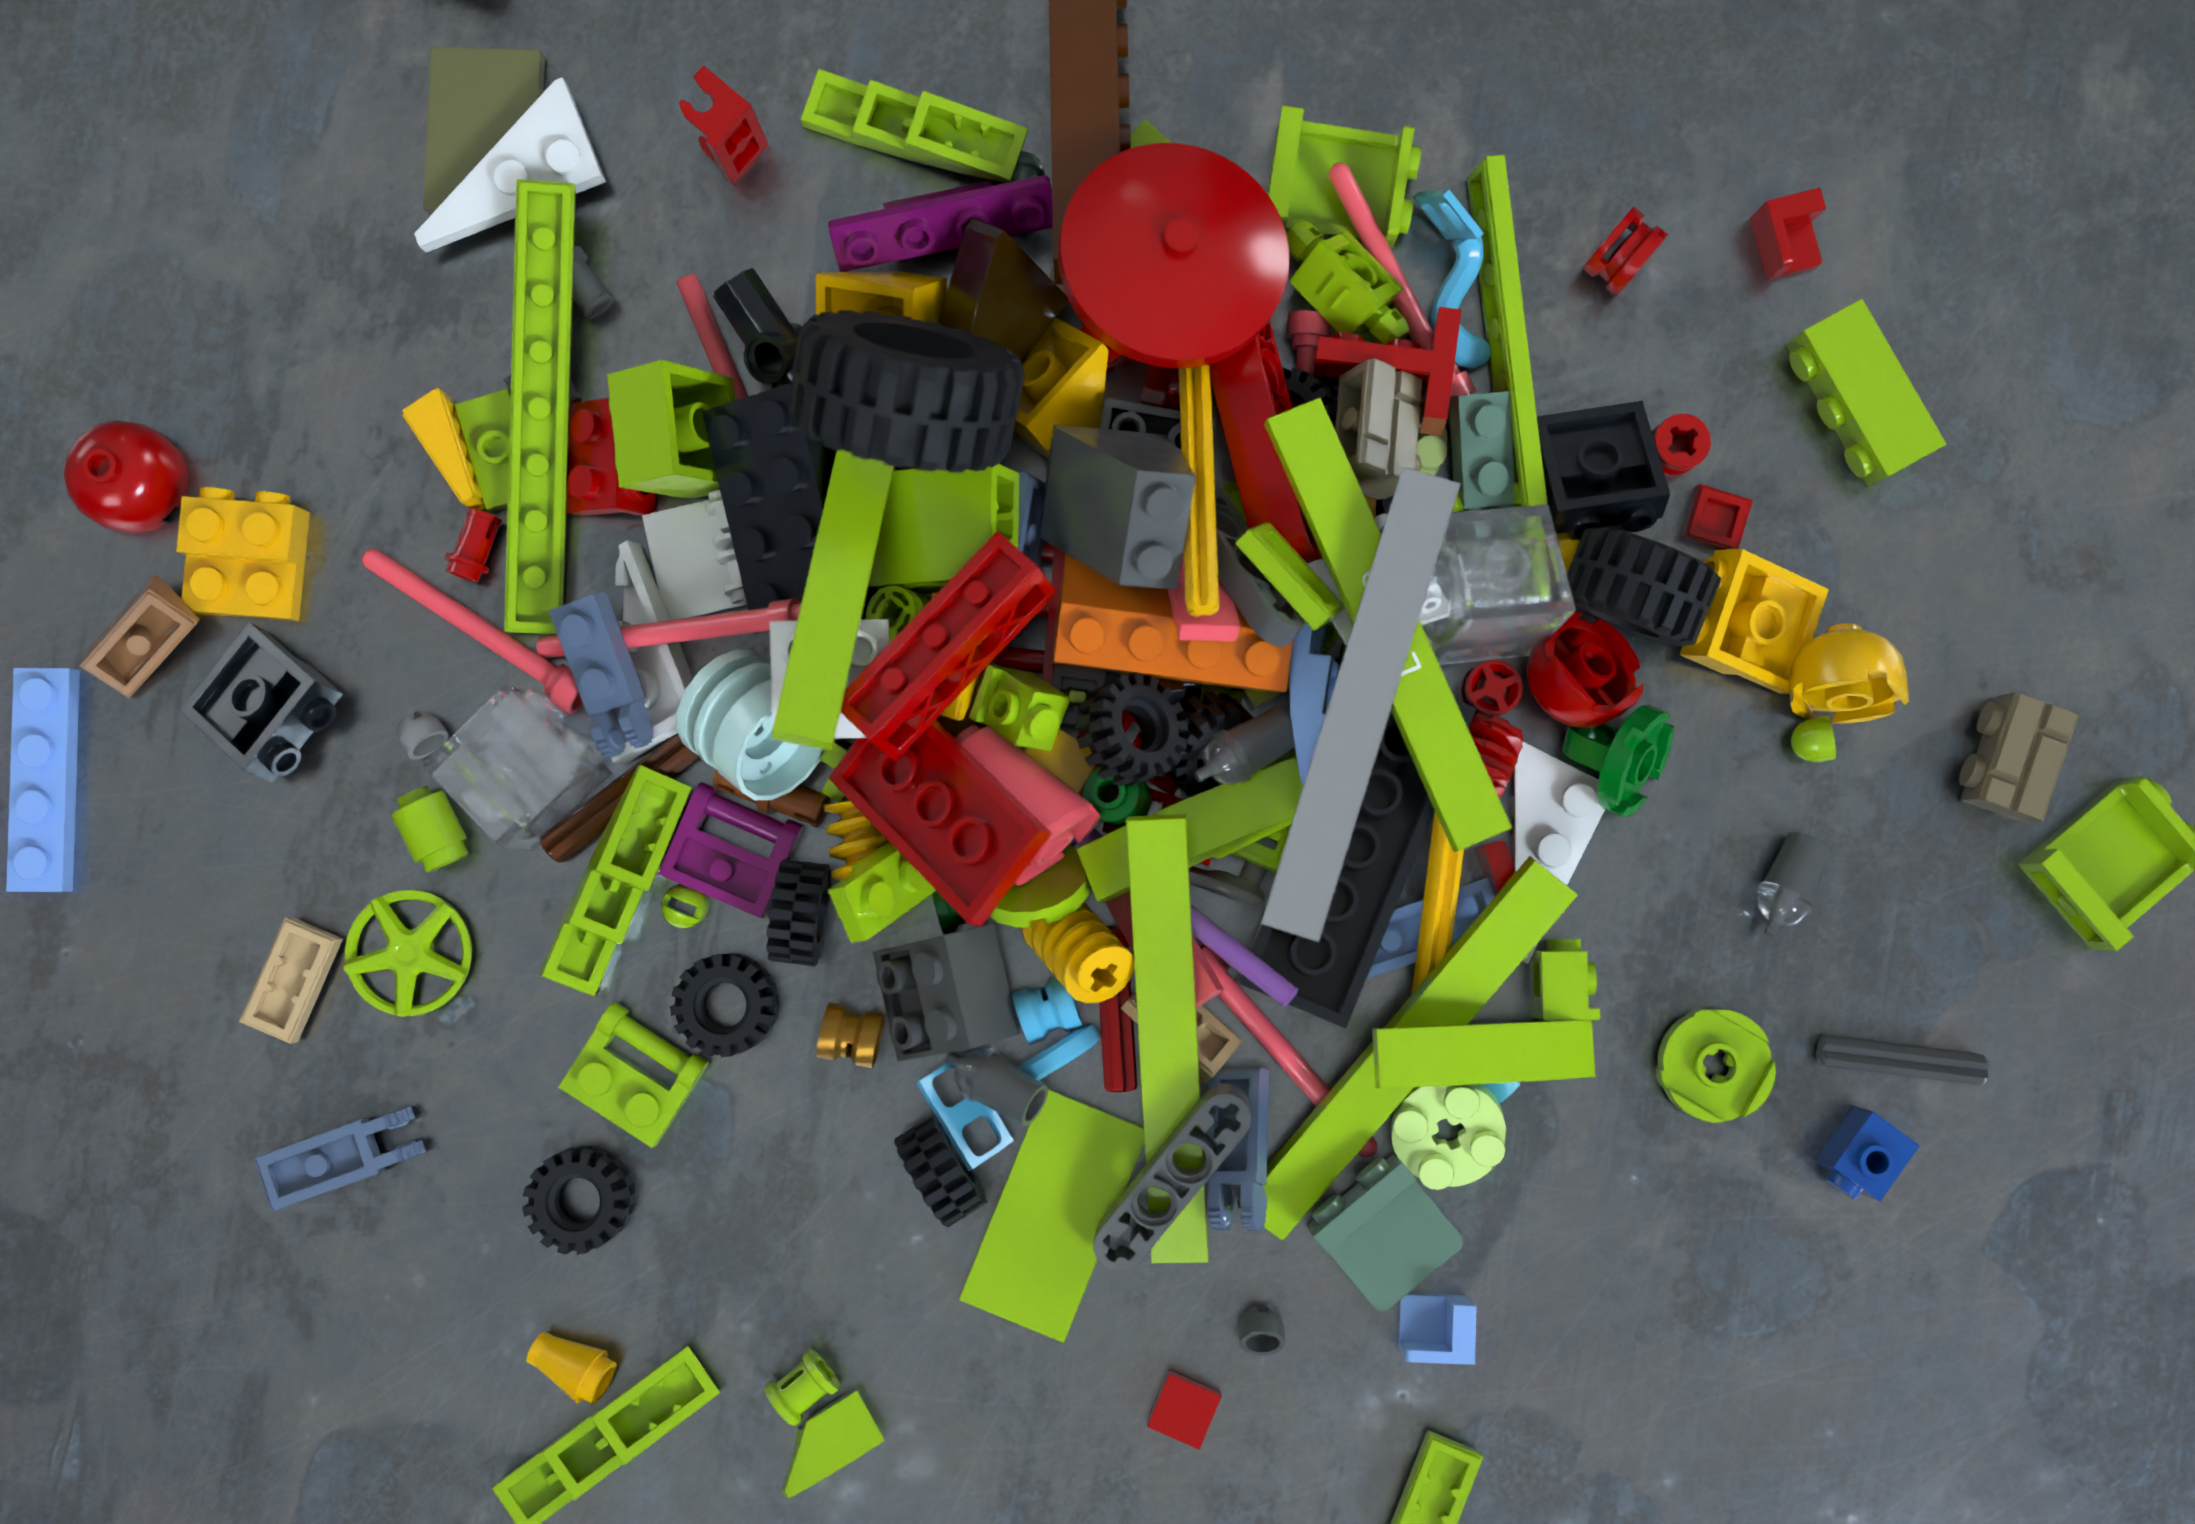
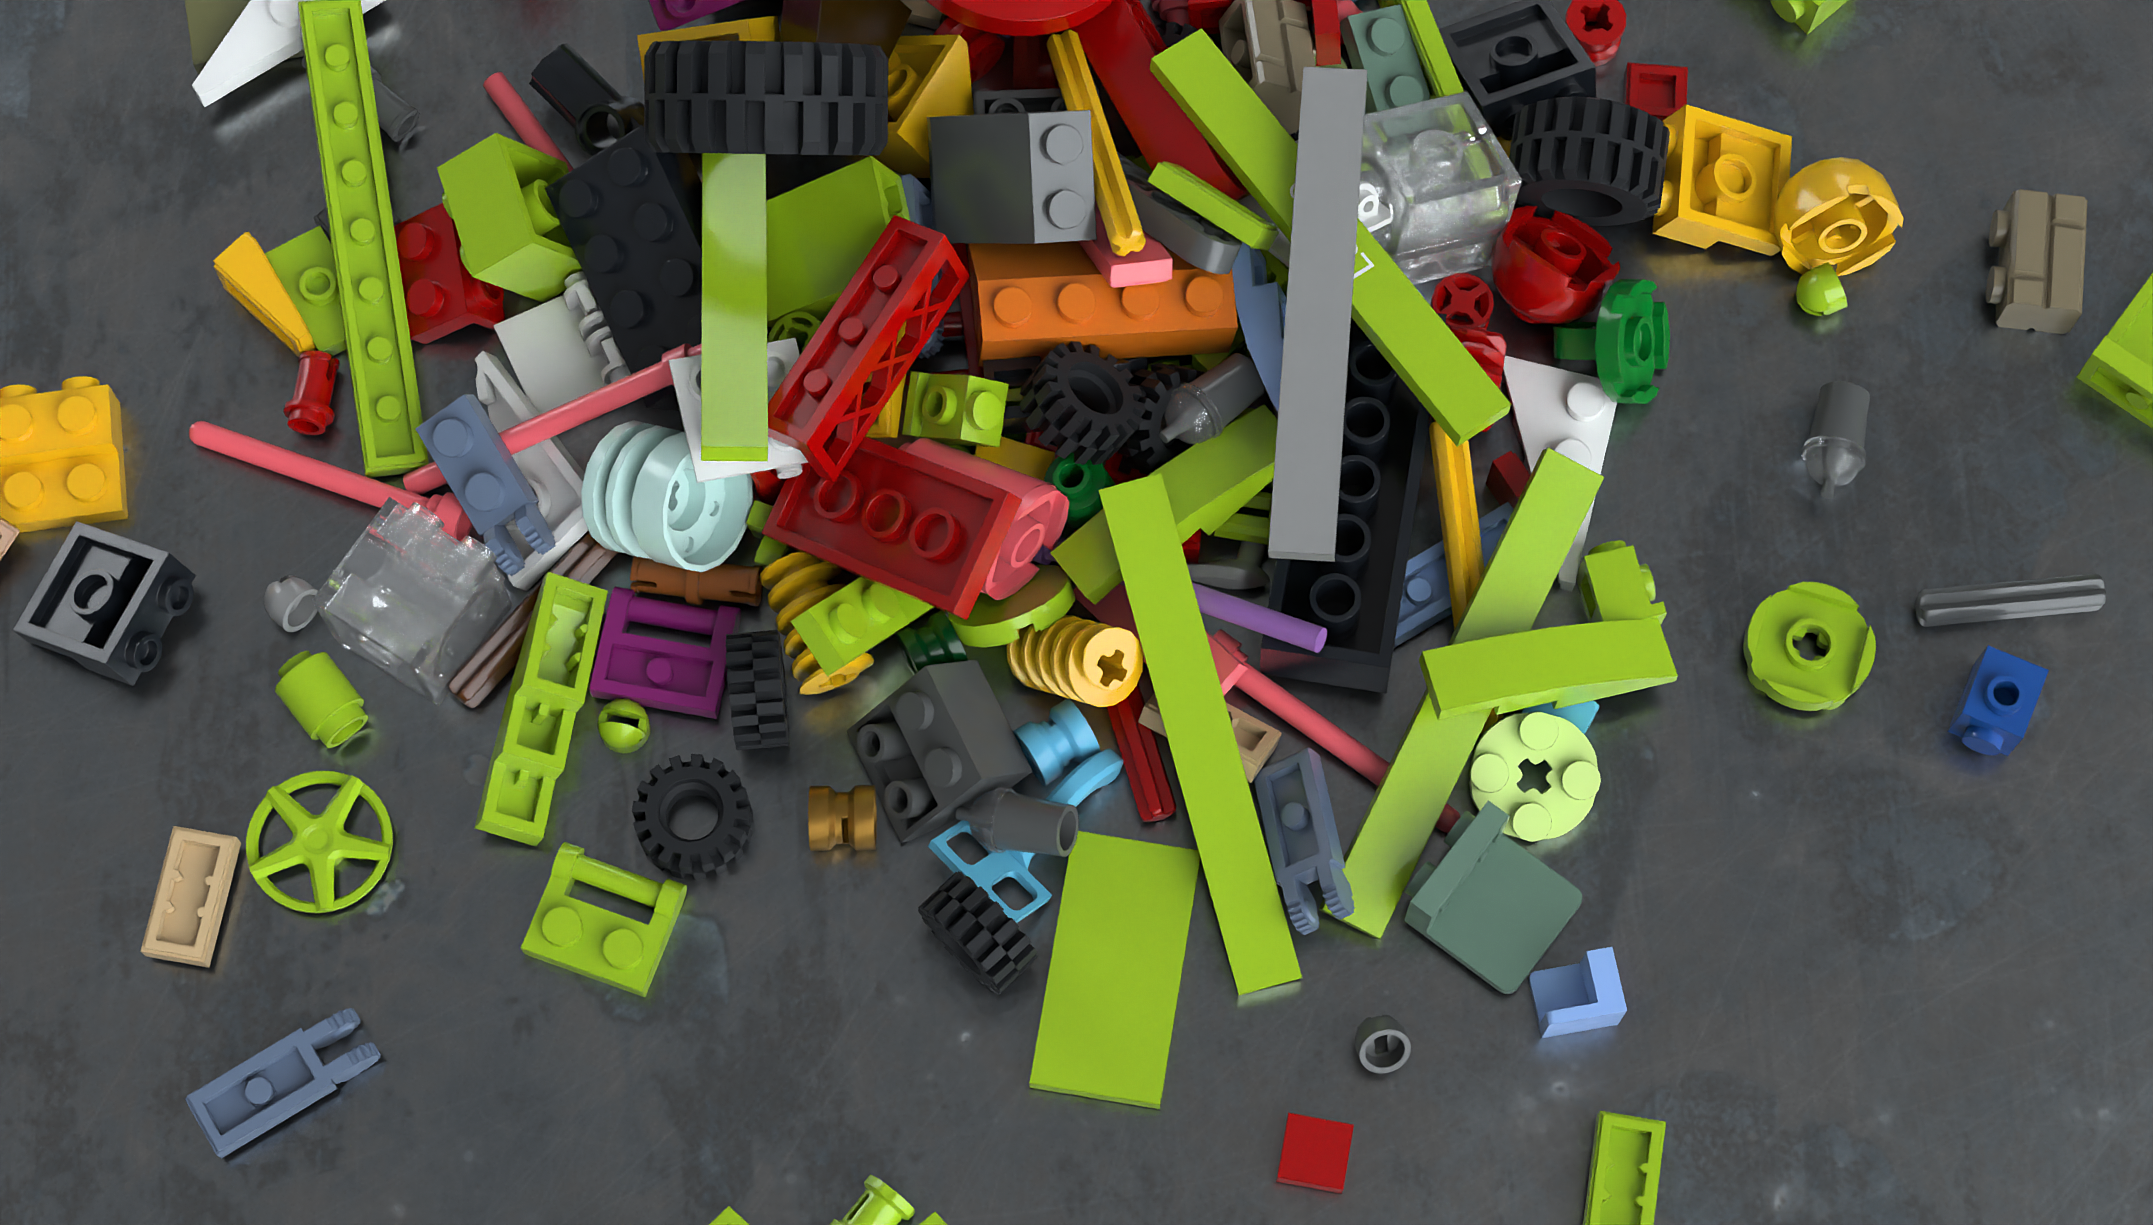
camera: 15 degrees left, 15 degrees down
black tyre [522,1146,635,1255] -> none
dark grey beam [1094,1084,1251,1271] -> none

